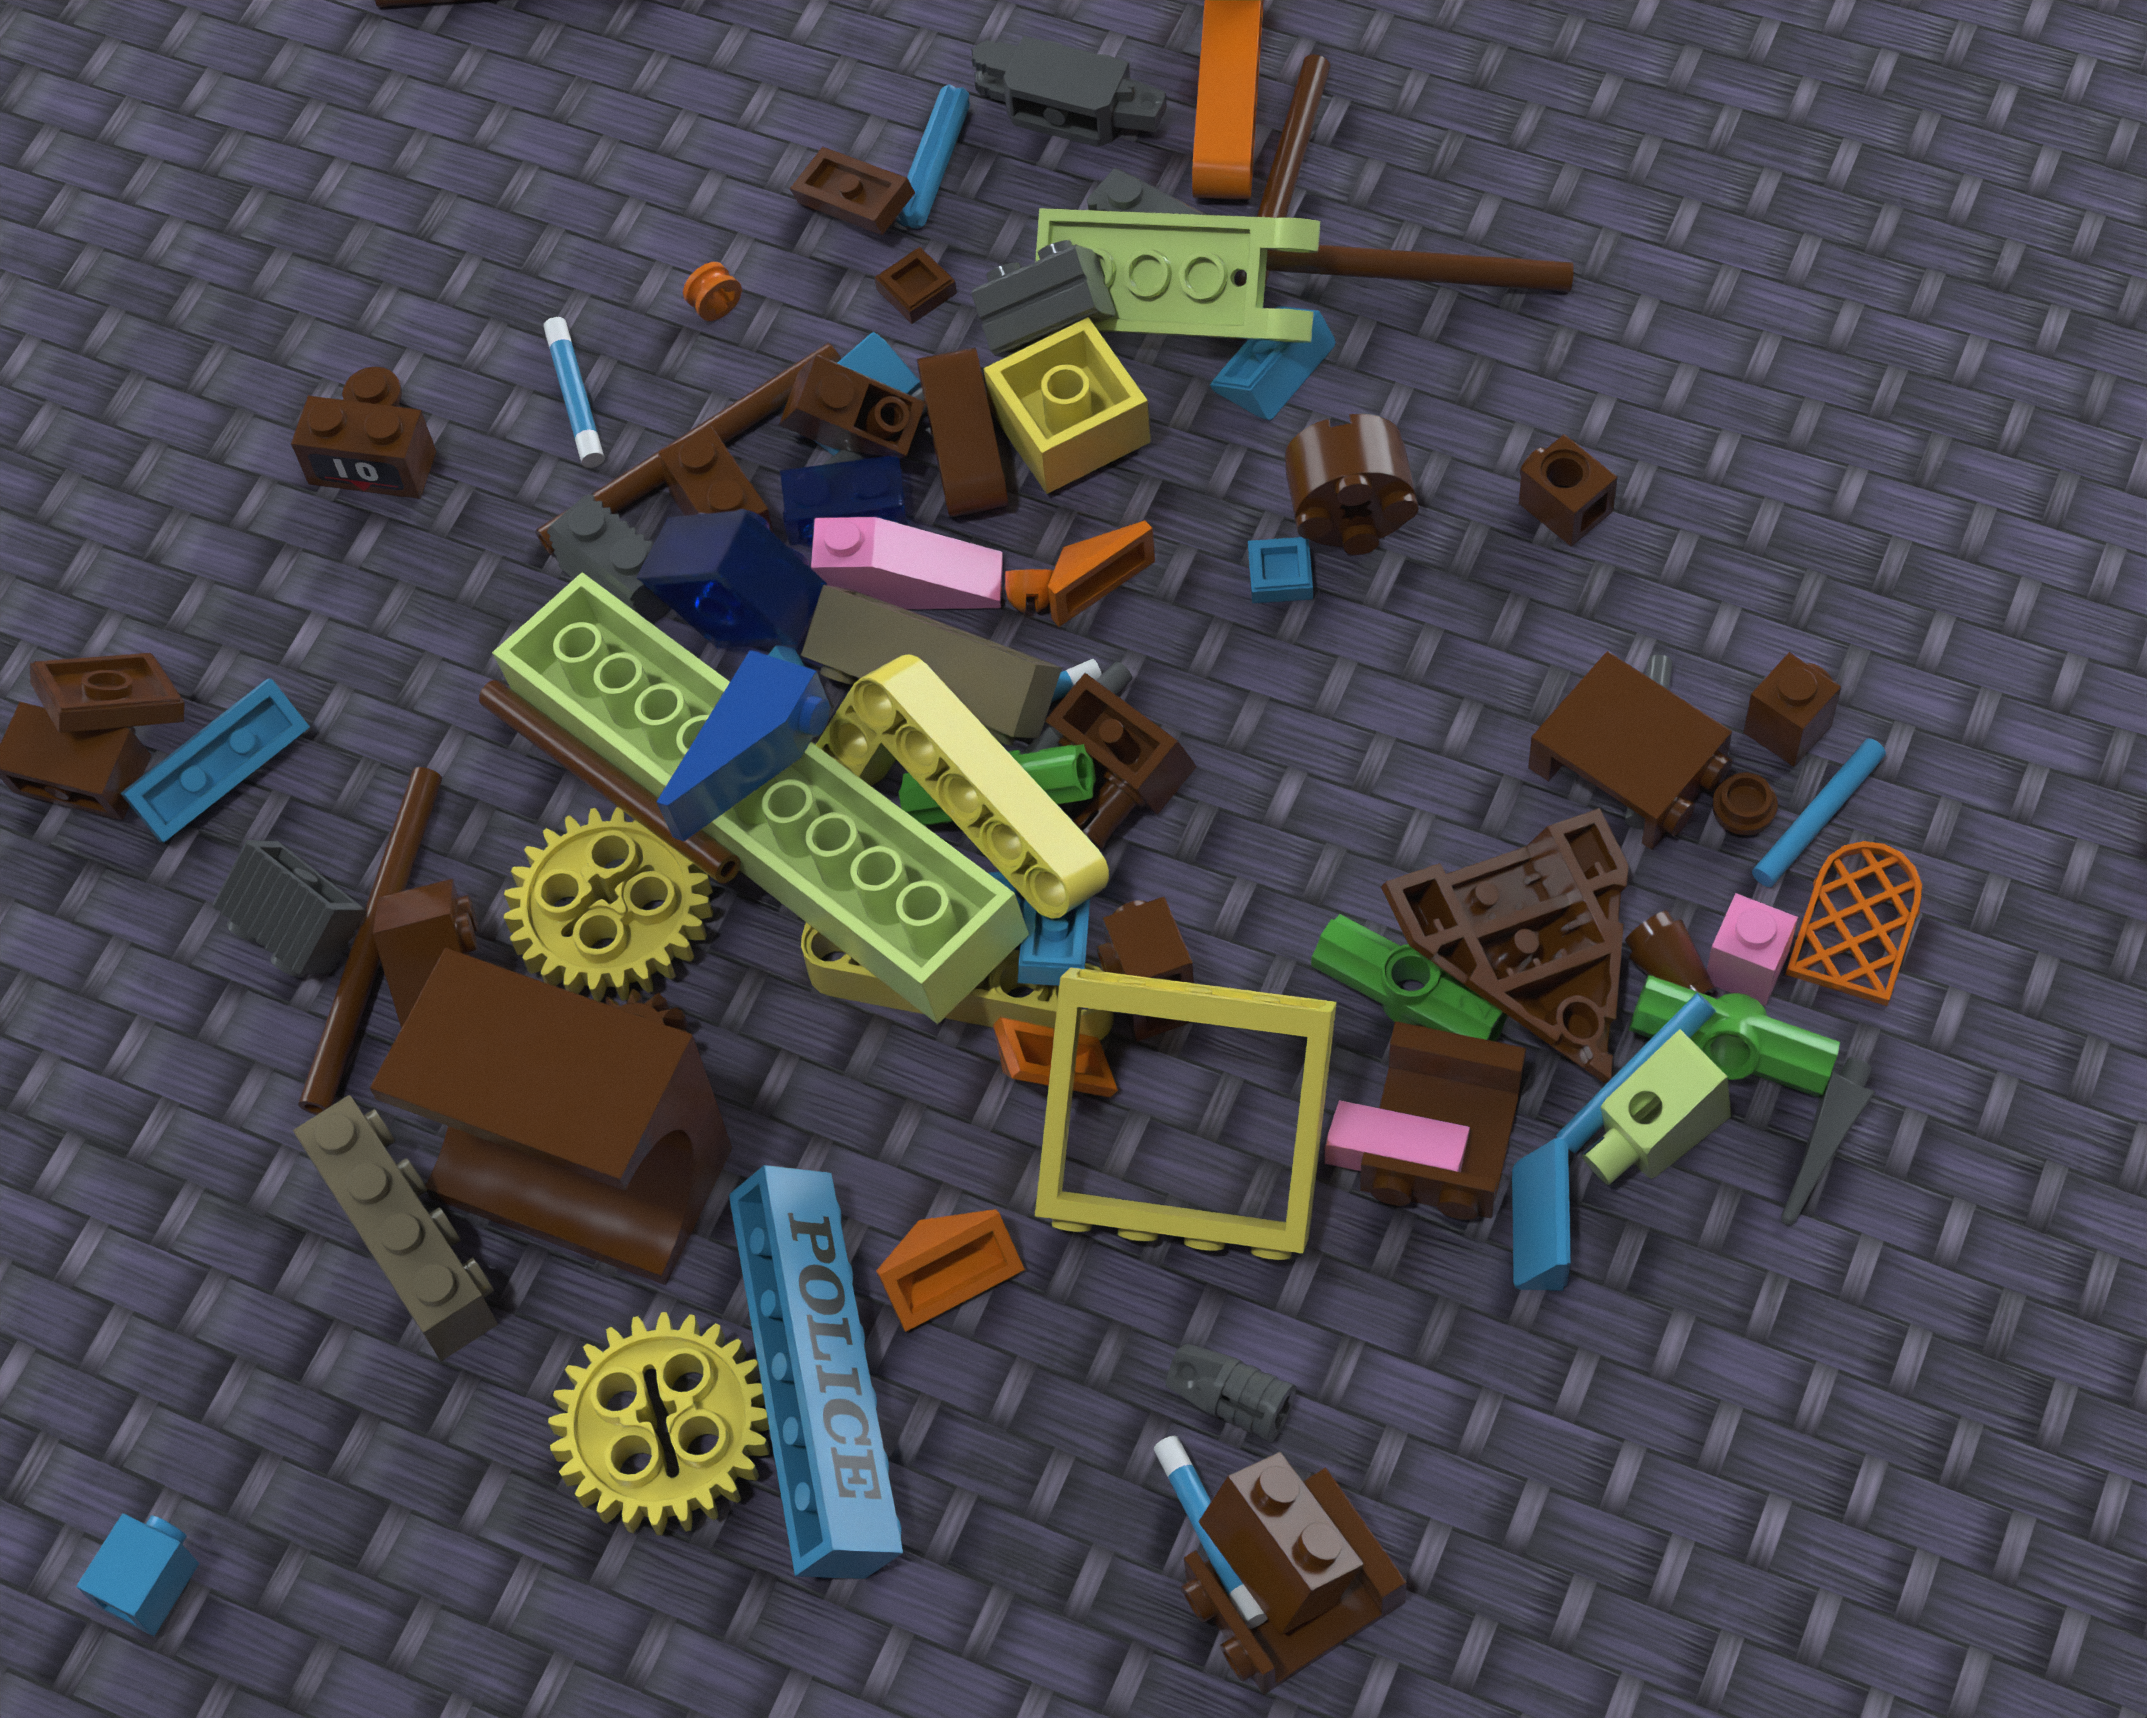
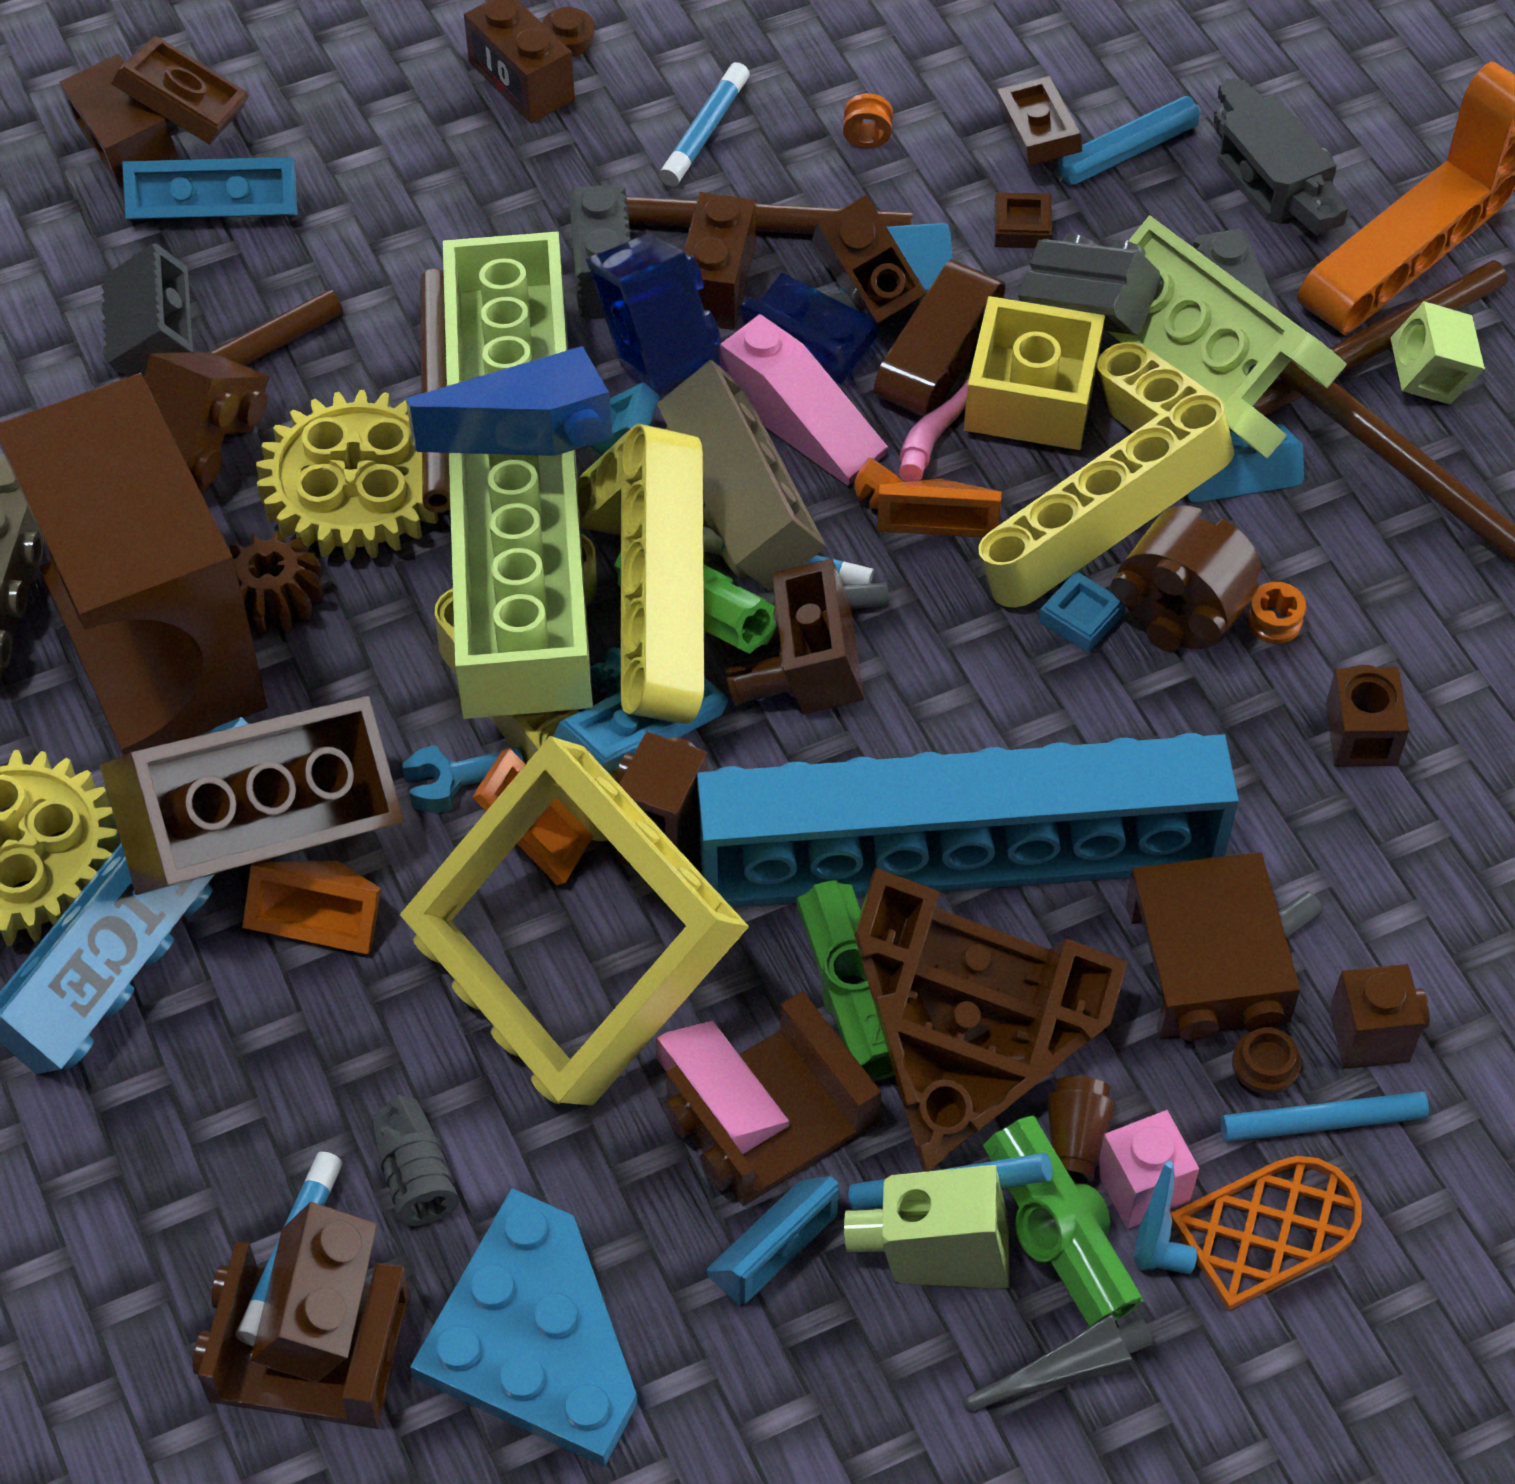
camera: 35 degrees right, 5 degrees down
none -> brick [100,696,404,895]
none -> dark azure bar [402,745,523,813]
none -> dark azure plate [410,1188,637,1467]
none -> dark azure brick [697,733,1239,907]
none -> bright pink animal [899,372,971,482]
none -> light yellow beam [978,342,1234,608]
none -> dark azure bar [1133,1160,1197,1274]
none -> orange bush [1247,582,1306,644]
none -> yellowish green brick [1390,301,1485,405]

